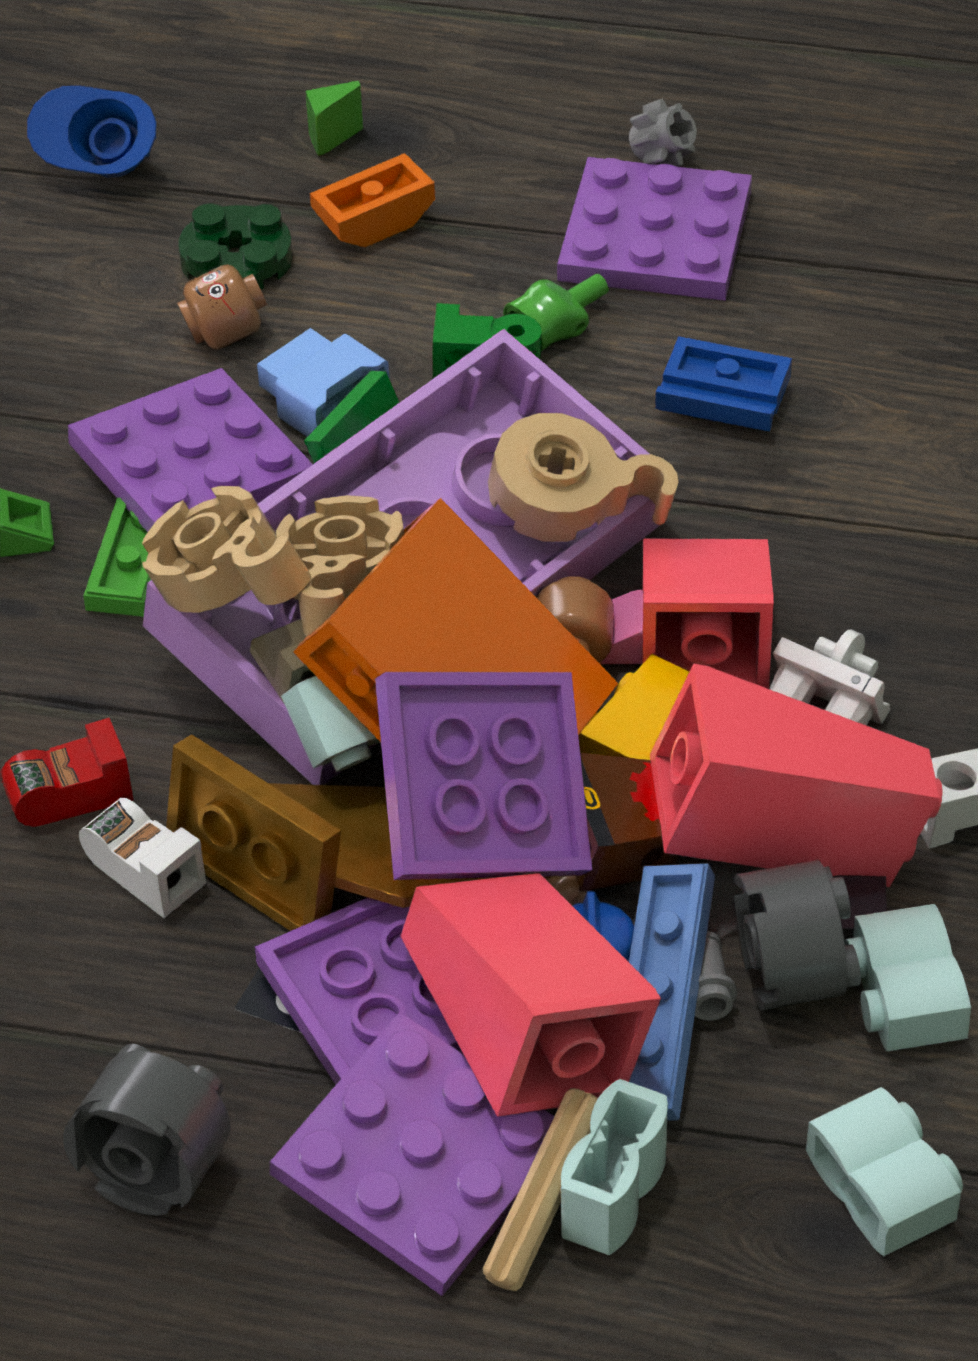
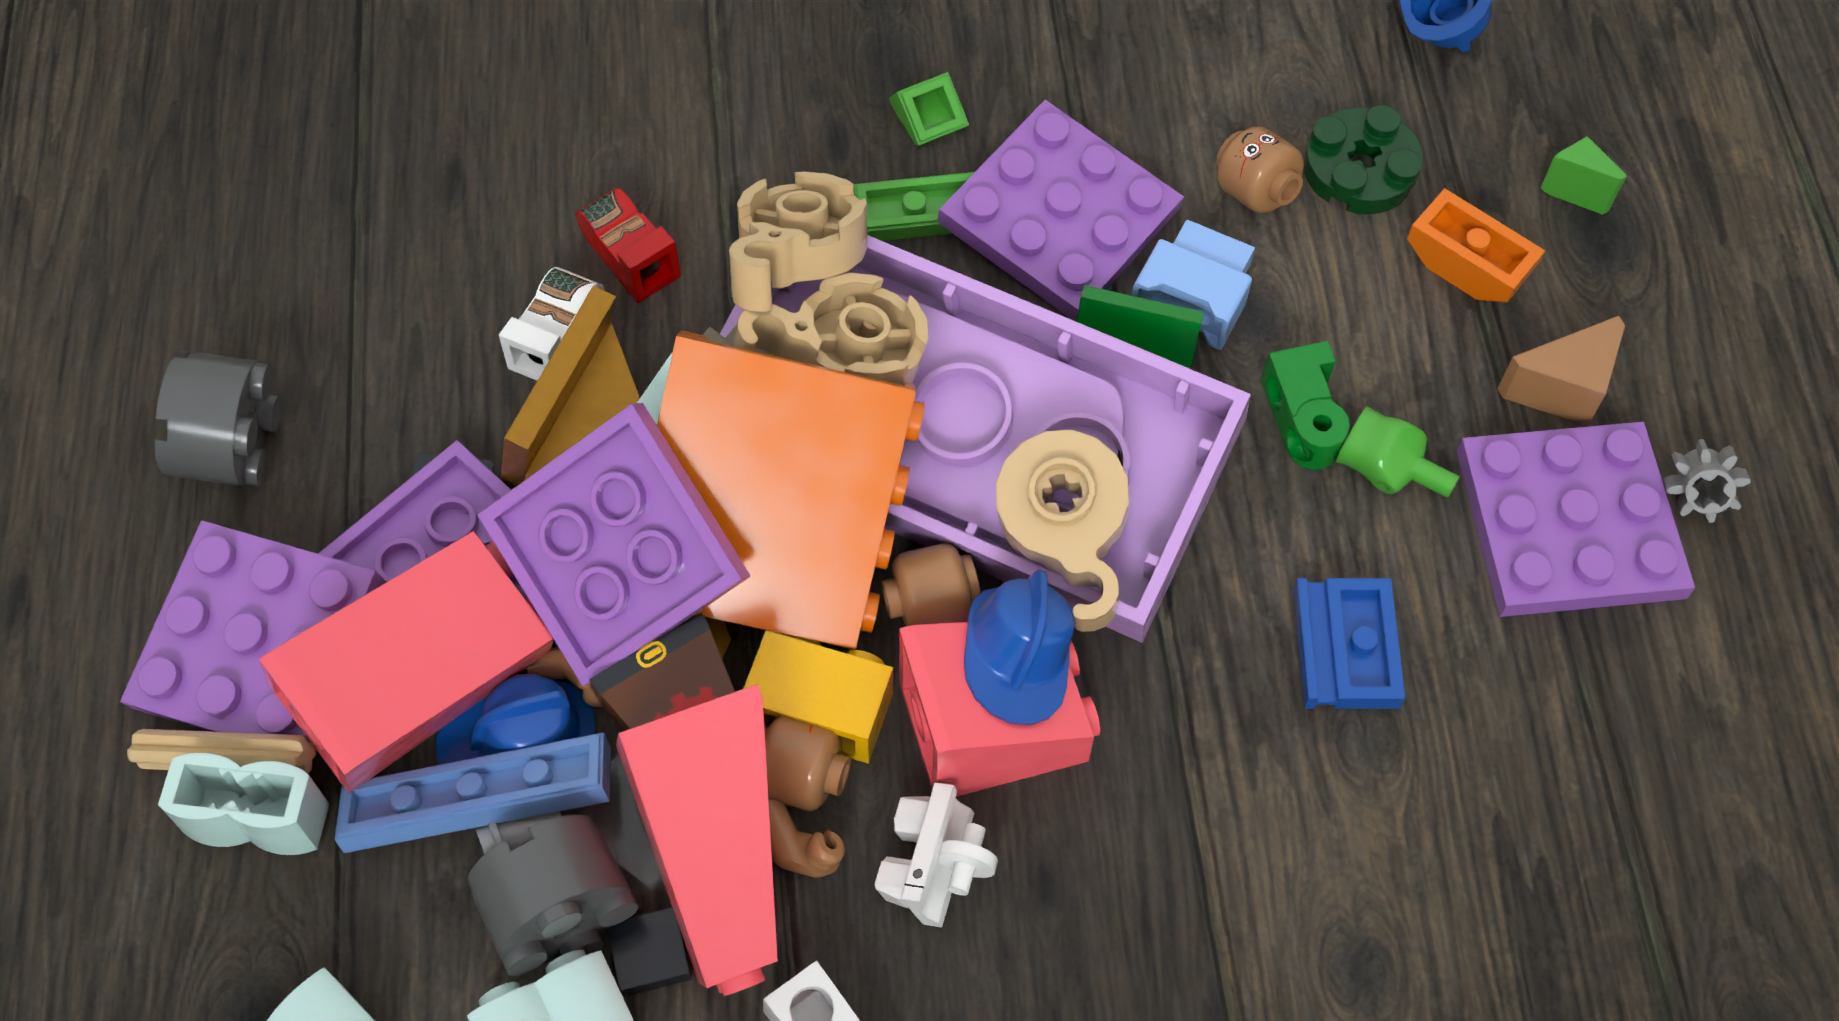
camera: 70 degrees right, 15 degrees up
none -> blue piece [964,570,1075,725]
none -> medium nougat slope [1497,316,1625,426]

